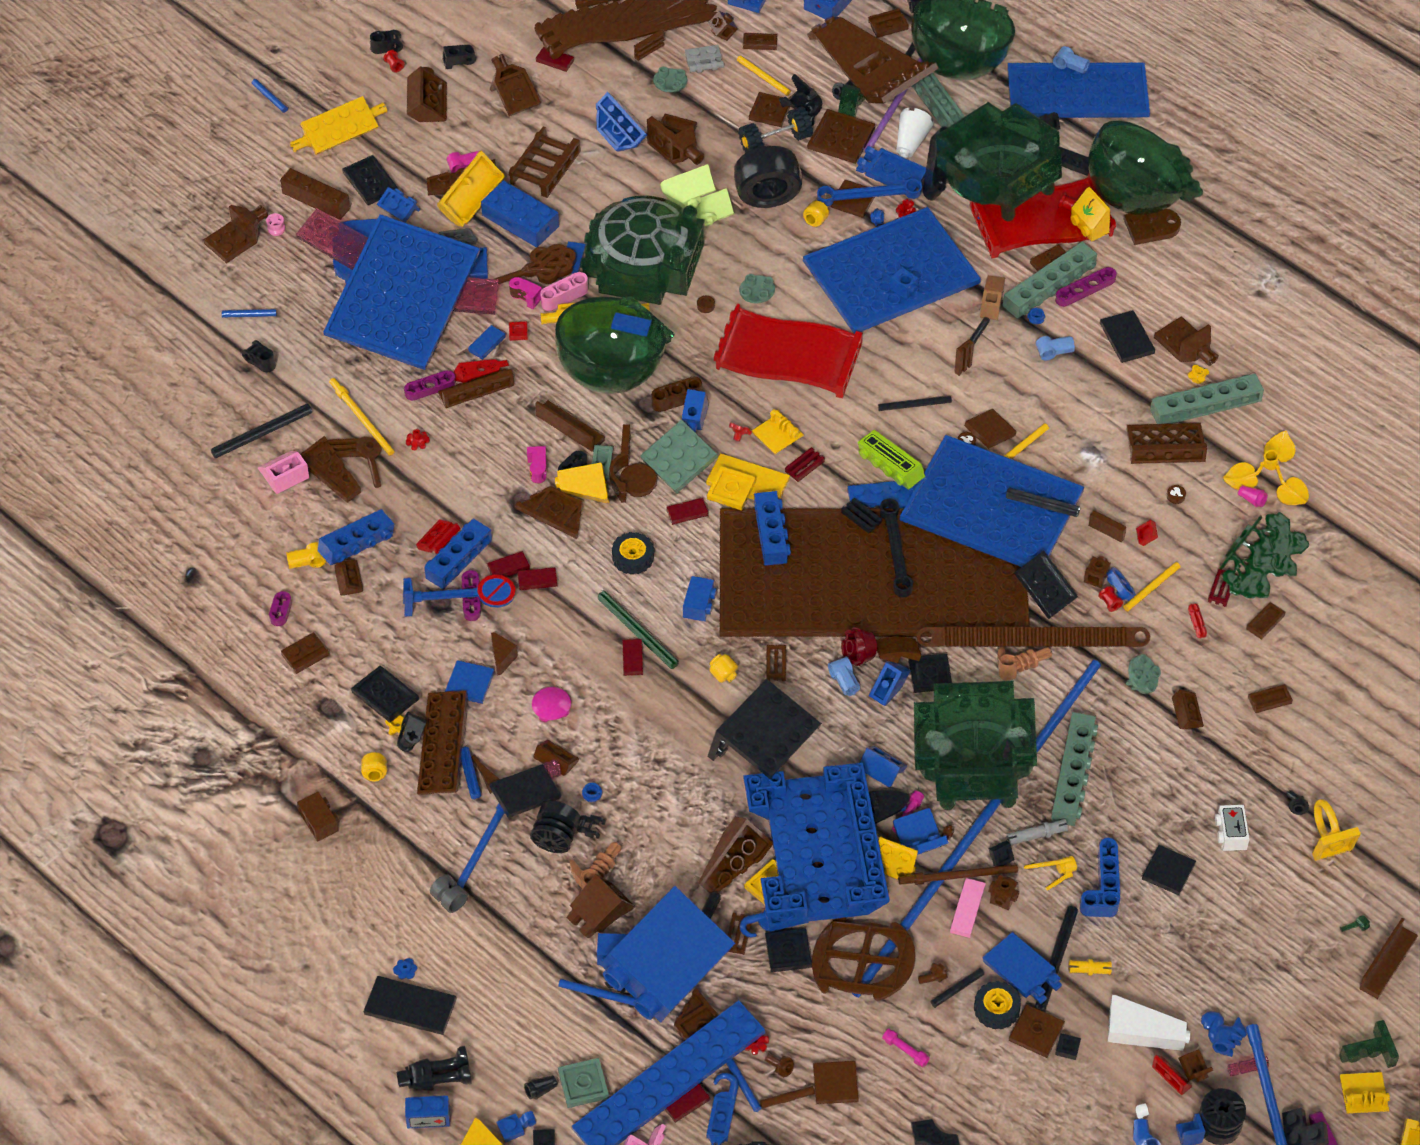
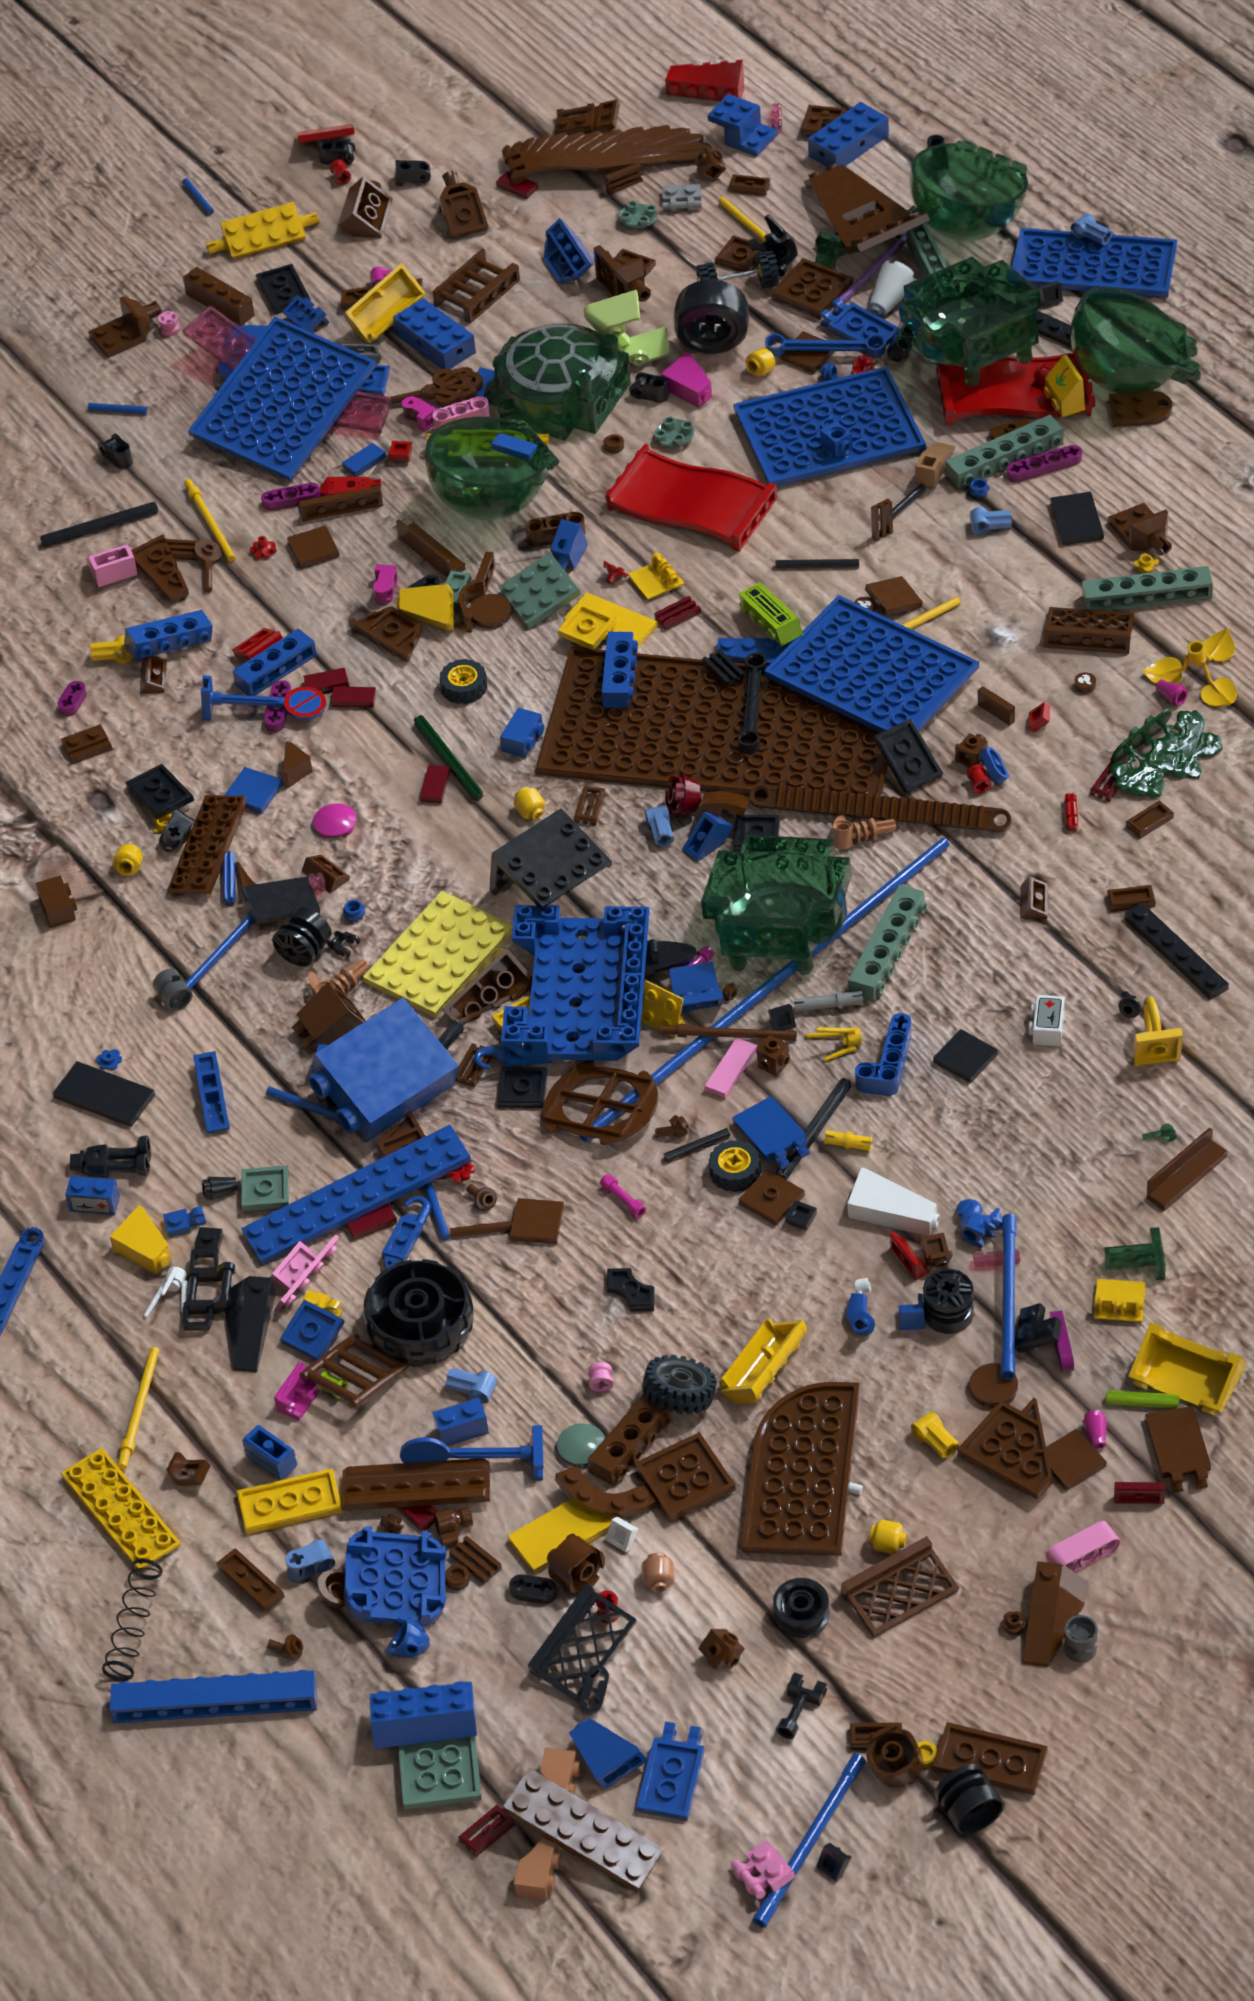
camera: 15 degrees right, 5 degrees down
dark red tile [666,498,708,525] -> none
blue panel [860,746,907,787] -> none
reddish brown plate [868,8,909,38] -> none
black axle [1006,488,1080,517] -> none
yellow bar [1123,562,1180,612] -> none
sand green plate [1126,654,1161,694] -> none
none -> blue slope [193,1051,230,1133]
none -> reddish brown tile [287,525,340,568]
none -> red tile [296,124,355,143]
none -> light yellow plate [363,891,513,1018]
none -> black piece [629,372,669,403]
none -> dark pink slope [661,352,712,408]
none -> black plate [1124,903,1229,1000]

